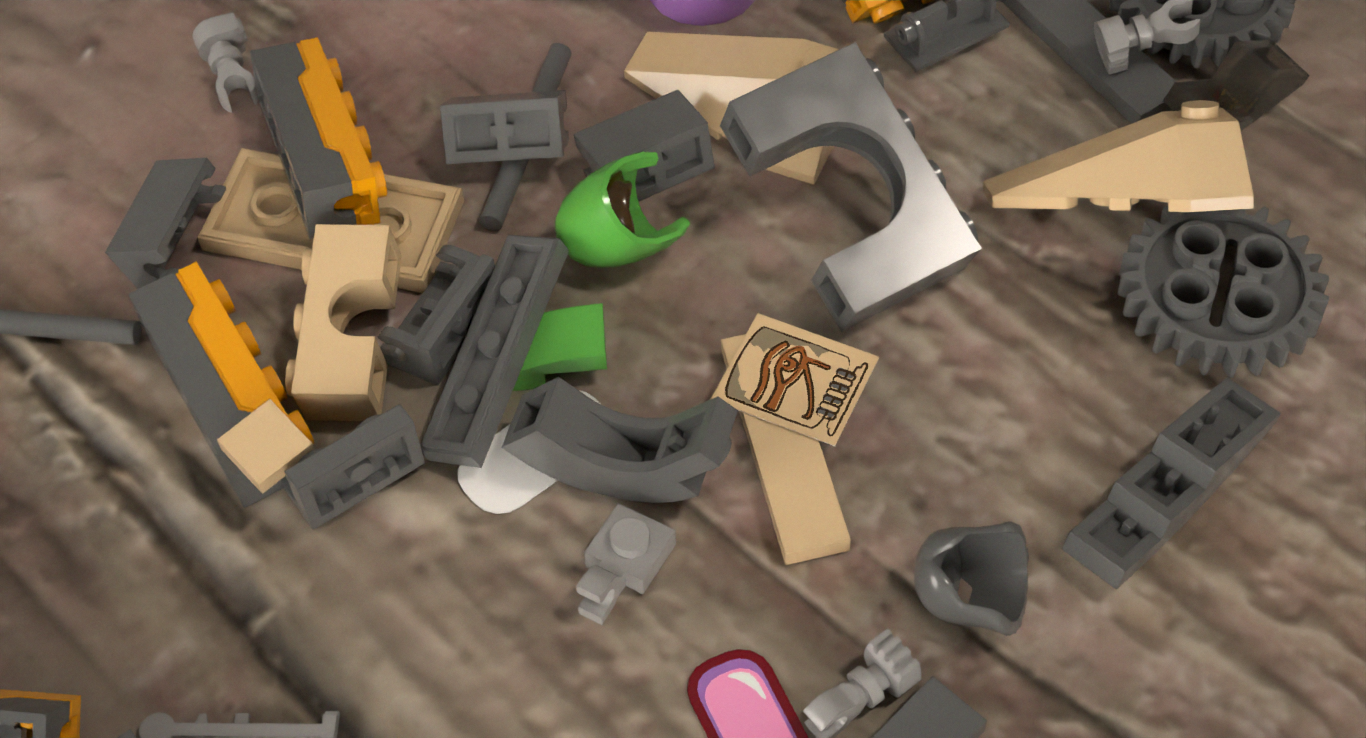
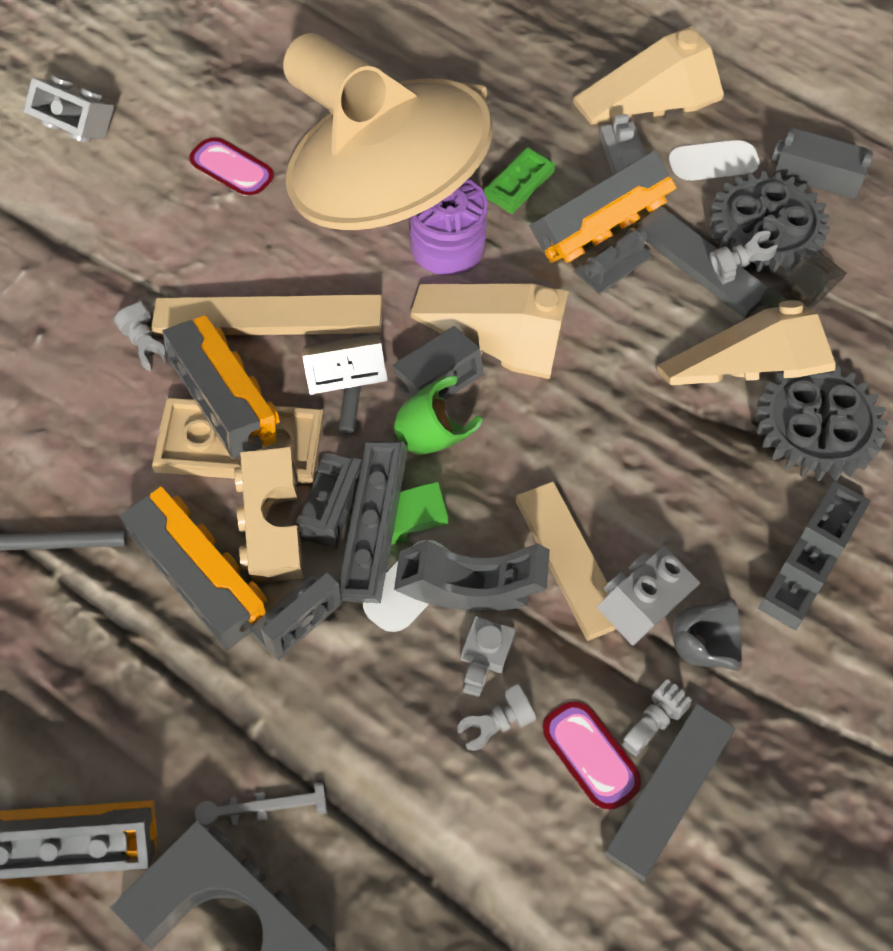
camera: 15 degrees left, 5 degrees up
dark grey hinge [105,157,226,289] -> none
tan tile [217,399,314,494] -> none
sticker [710,313,880,446] -> none
arch [720,42,982,332] -> none
none -> tan tile [151,295,383,337]
none -> light grey piece [457,684,537,751]
none -> light grey brick [596,546,700,646]

